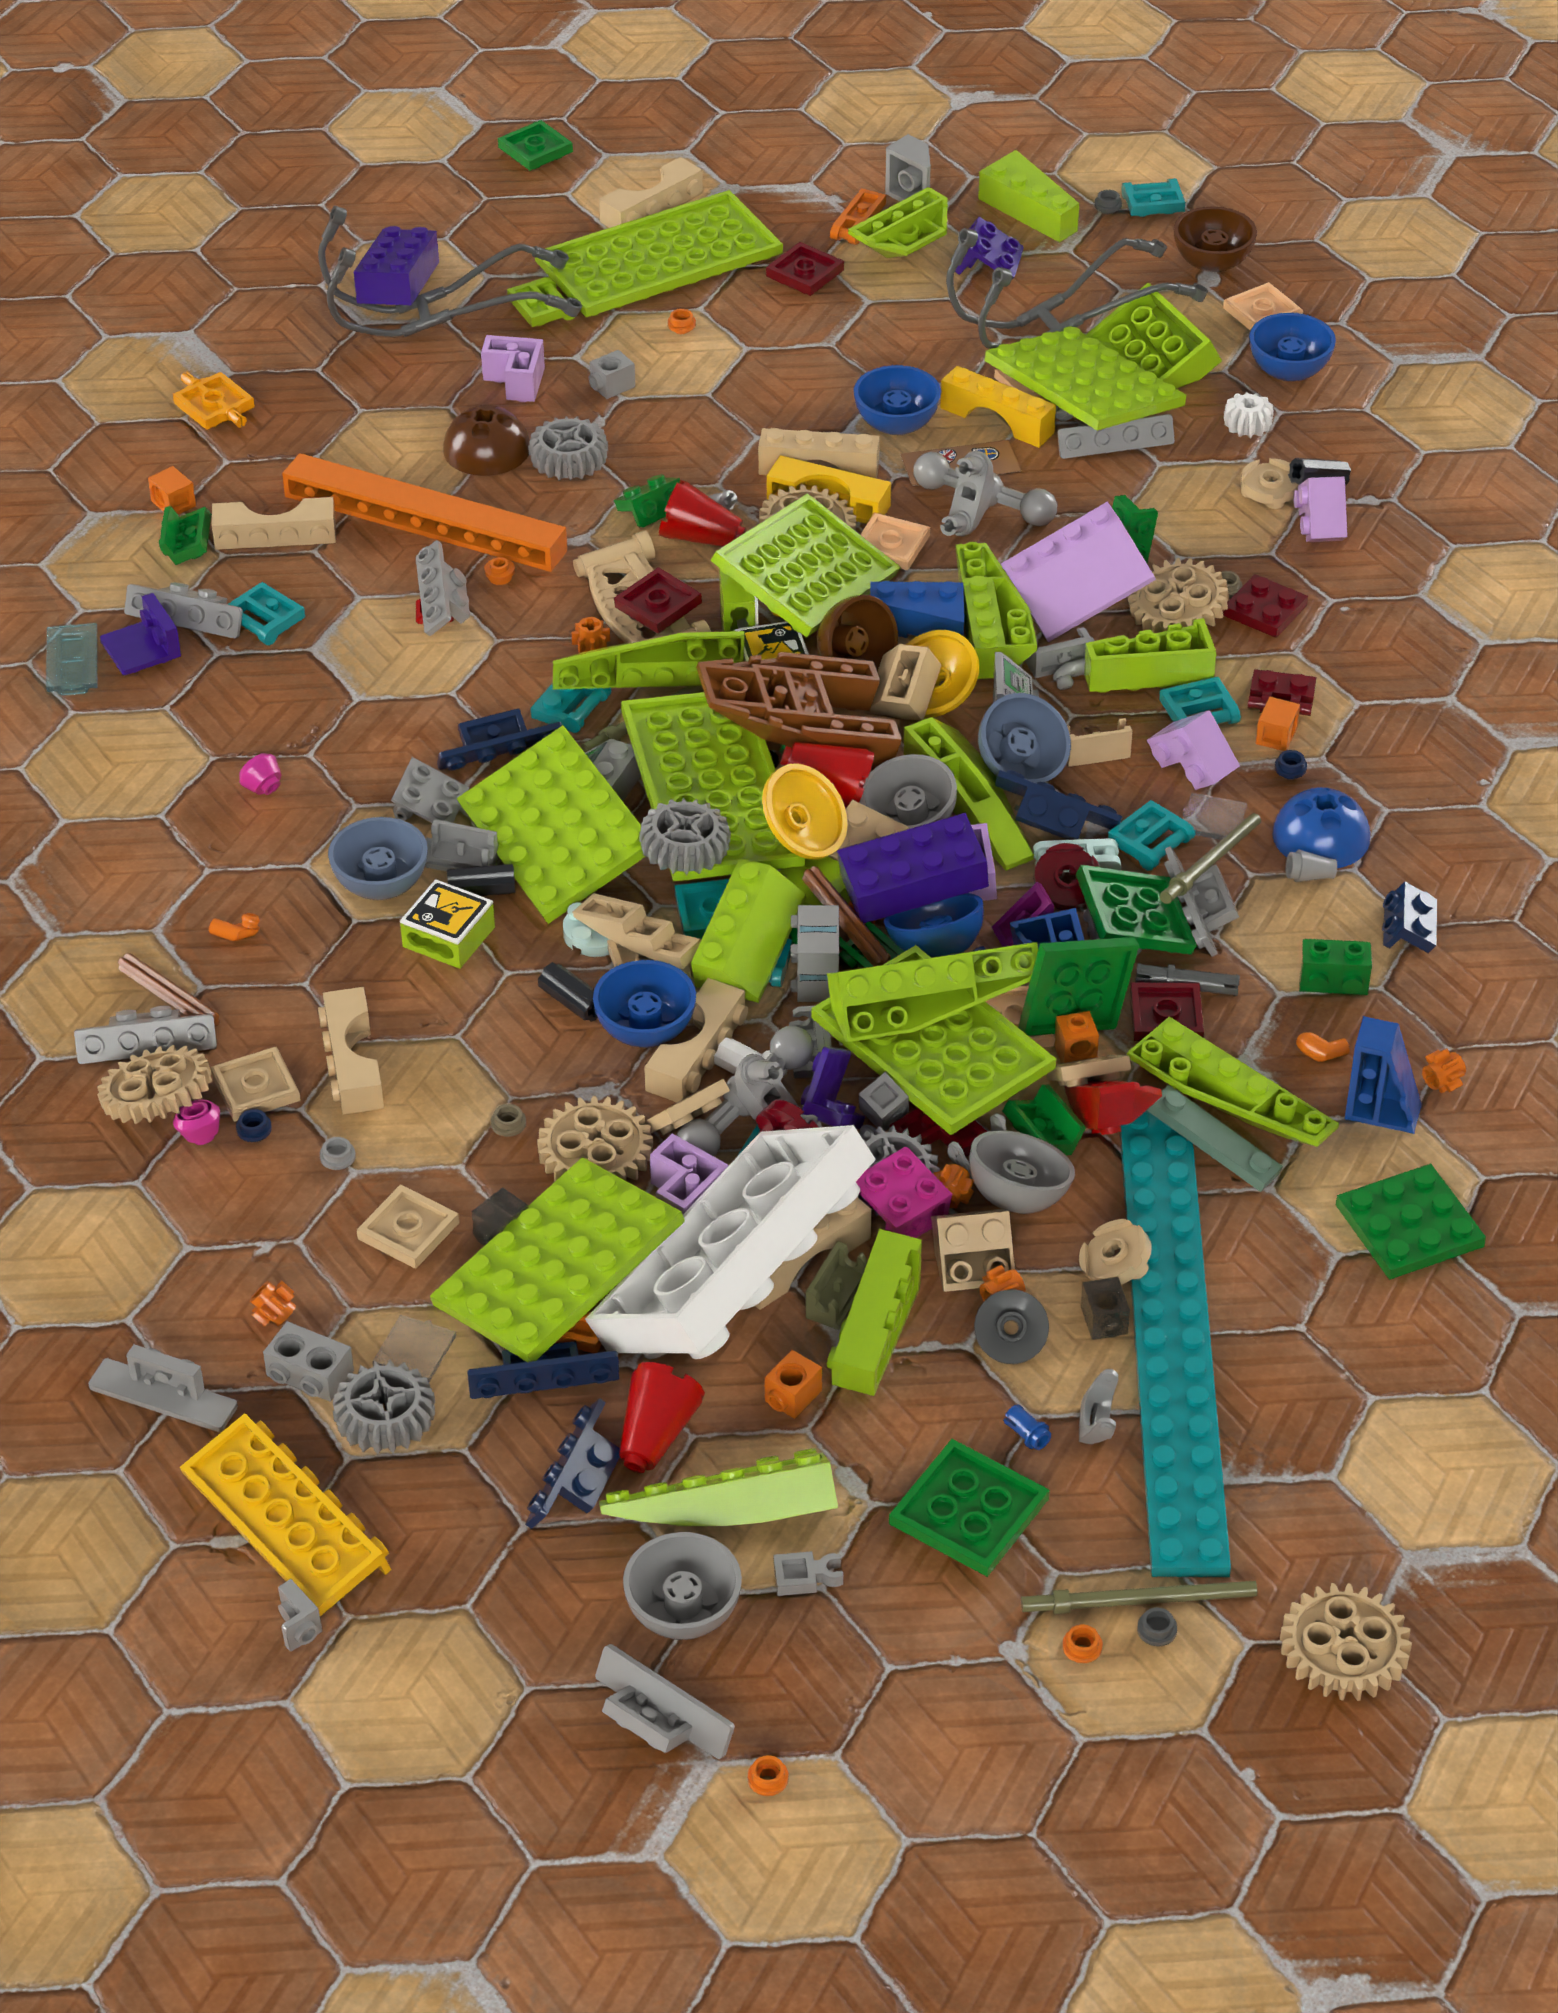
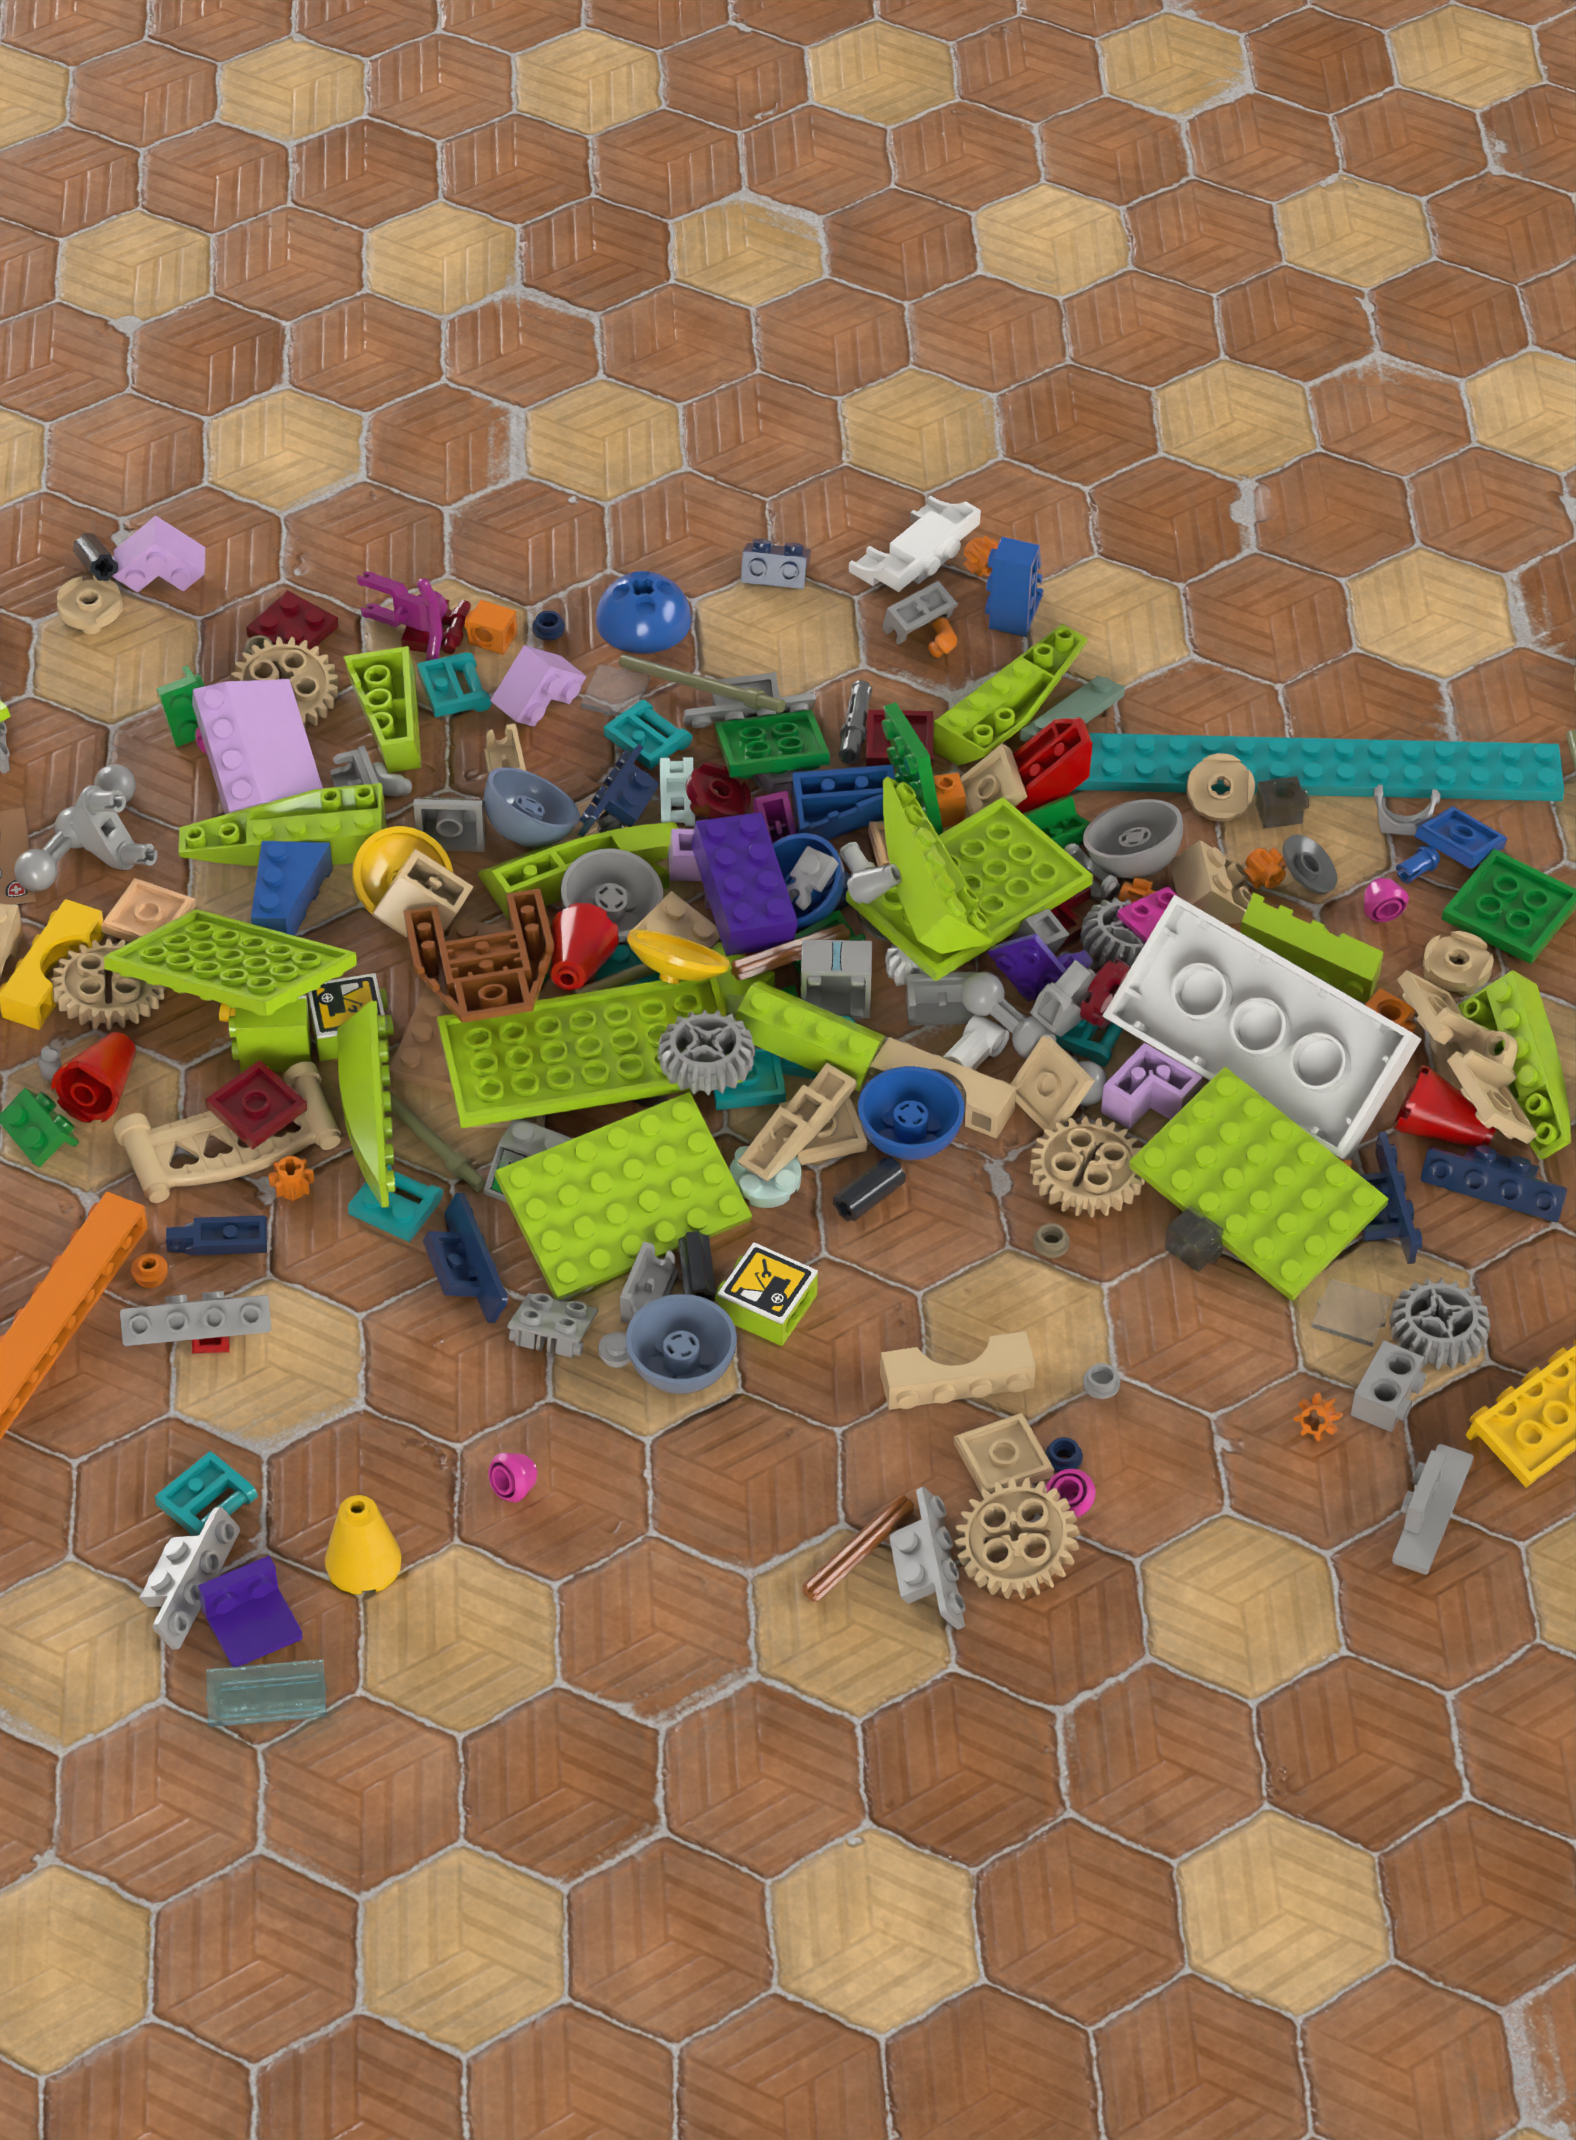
camera: 90 degrees left, 5 degrees up
green bracket [159,505,212,565] -> none
orange arm [209,913,260,941] -> none
tan arch [212,497,336,550] -> none
tan plate [357,1184,459,1269] -> none
reddish brown piece [817,595,898,672] -> none
light grey cone [1286,849,1337,882] -> none
green bracket [1299,939,1372,995] -> none
green plate [1335,1163,1486,1280] -> none
none -> dark blue hinge [166,1215,267,1255]
none -> yellow cone [325,1495,401,1595]
none -> magenta piece [357,572,447,661]
none -> light grey plate [786,846,839,911]
none -> light grey cone [847,864,901,904]
none -> white bracket [849,496,981,592]
none -> light grey hinge [882,581,958,644]
none -> dark pink cone [1364,878,1409,922]
none -> tan plate [1397,970,1538,1144]
none -> blue tile [1415,807,1508,869]
none -> tan plate [1423,931,1494,996]

